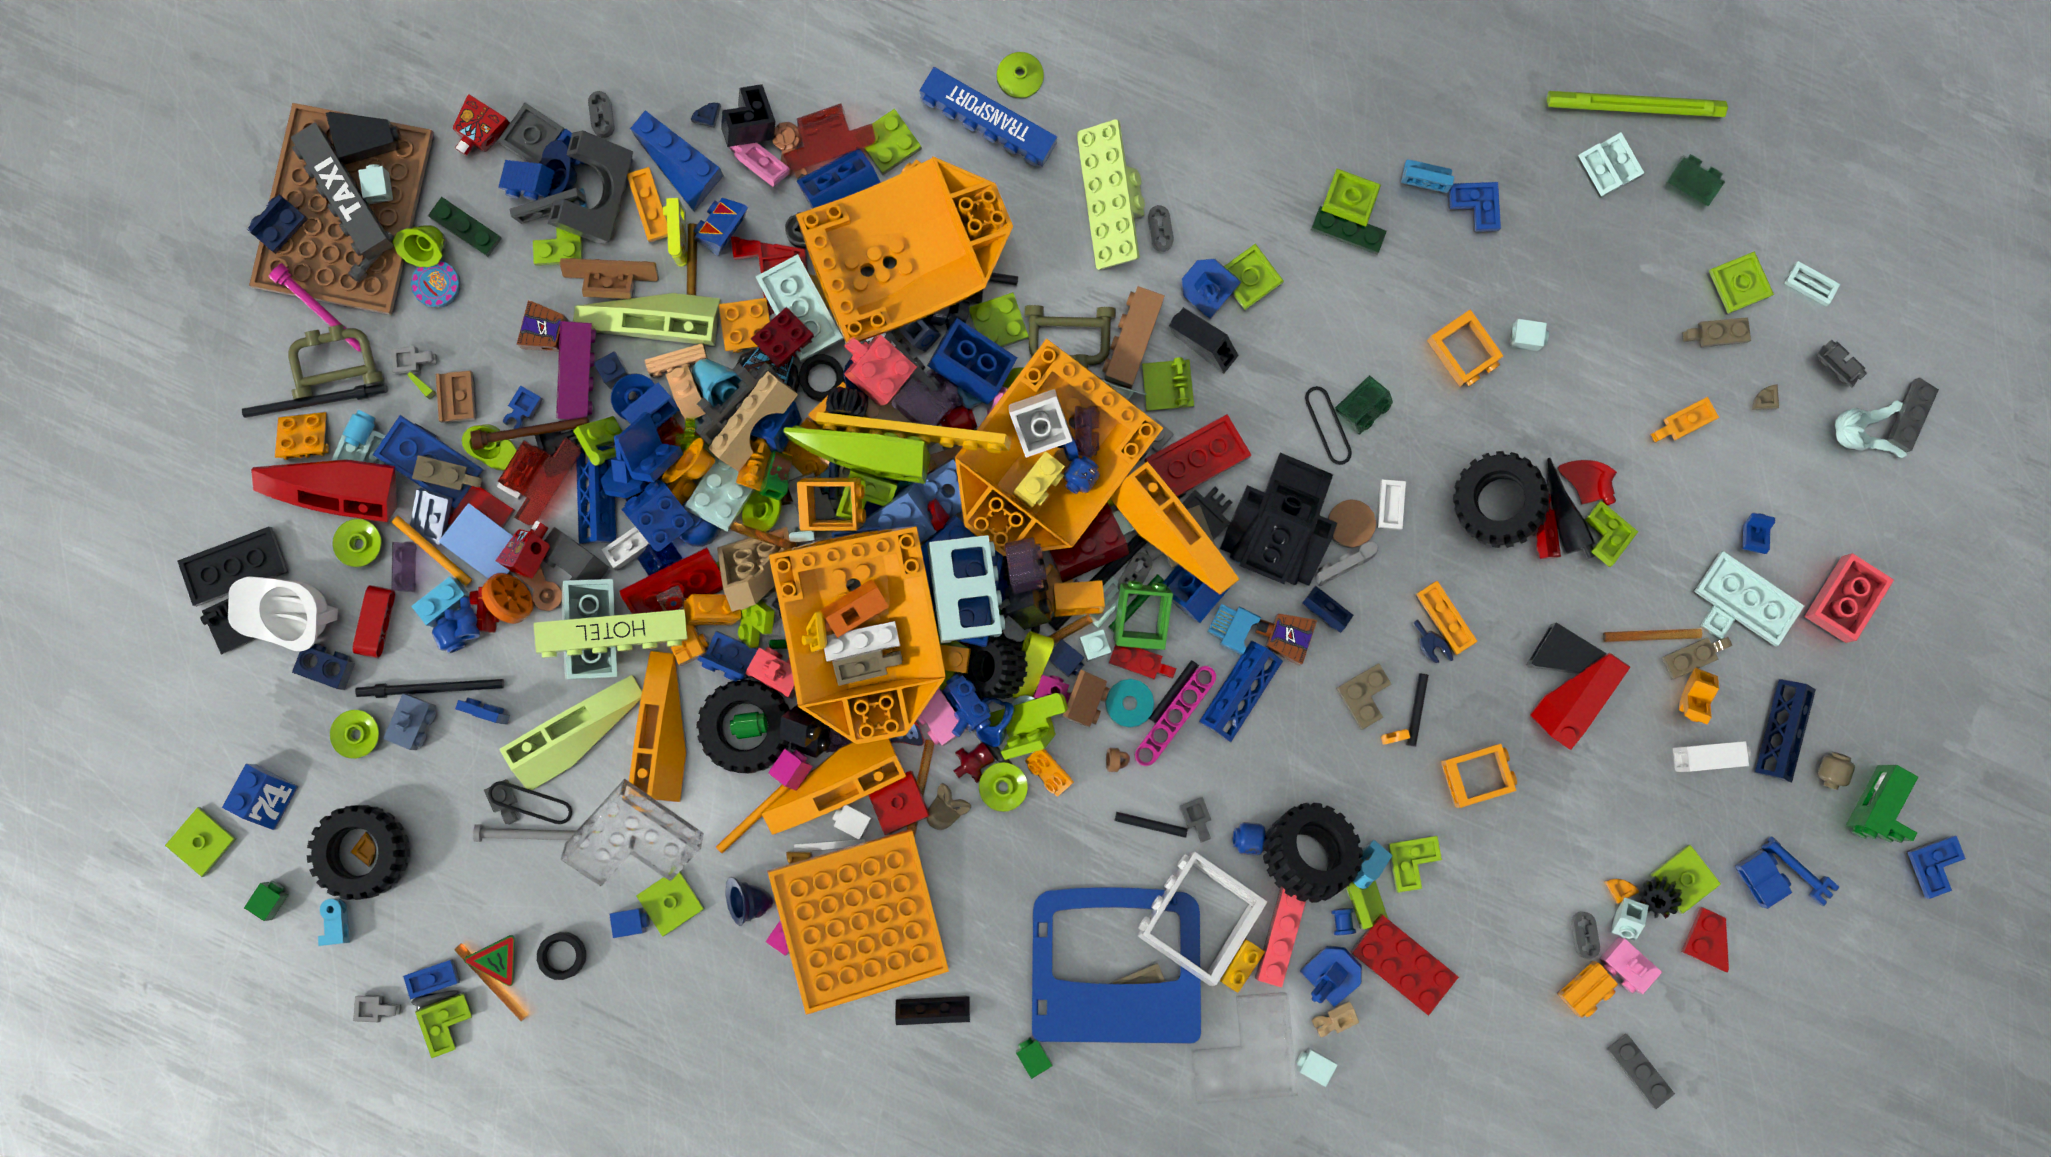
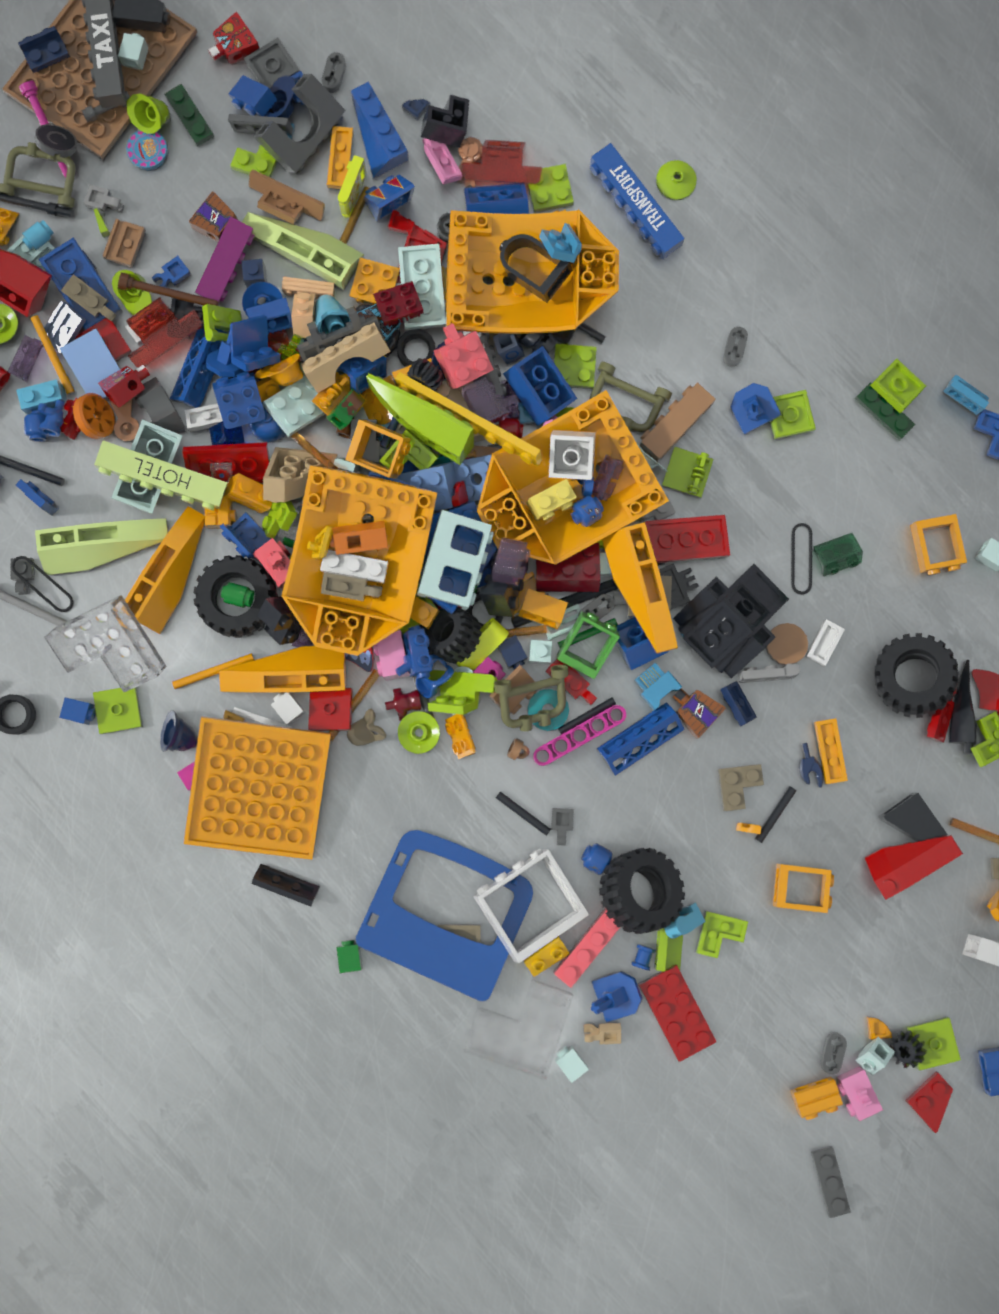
camera: 20 degrees right, 0 degrees up
lime dish [742,490,781,534] -> none
dark pink brick [768,749,813,791] -> none
yellowish green bracket [1077,119,1145,270] -> none
black slope [1169,307,1239,374] -> none
none -> tile [35,124,77,158]
none -> olive bar [494,665,568,732]
none -> black window [499,234,573,303]
none -> dark azure bracket [539,223,582,263]

